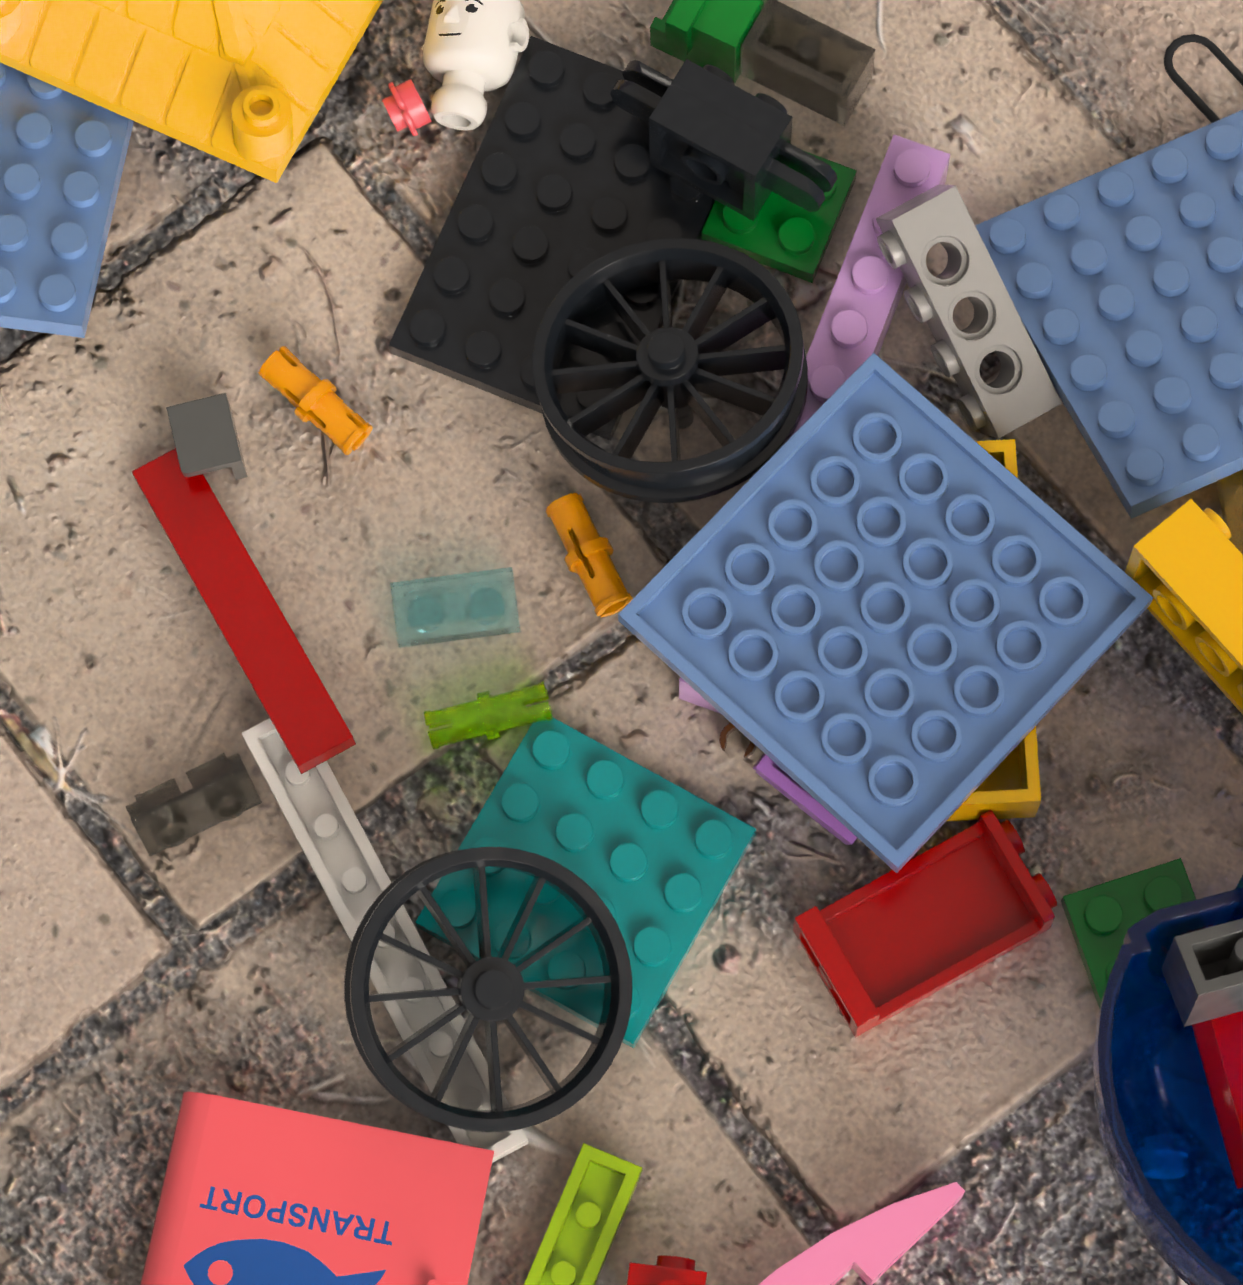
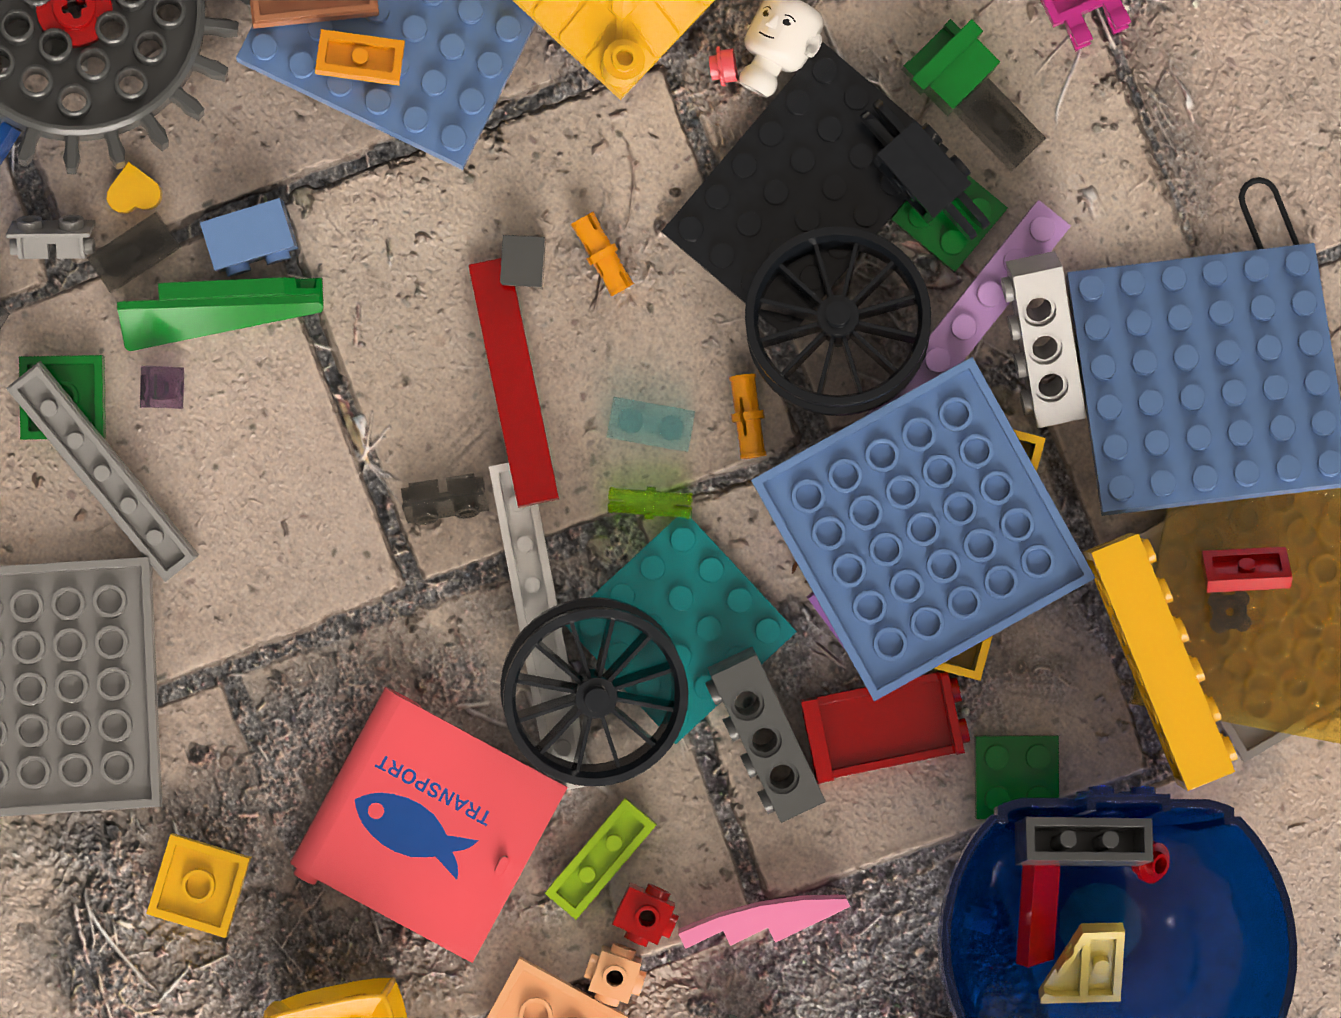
camera: 10 degrees right, 15 degrees up
none -> dark grey brick [705,646,826,823]

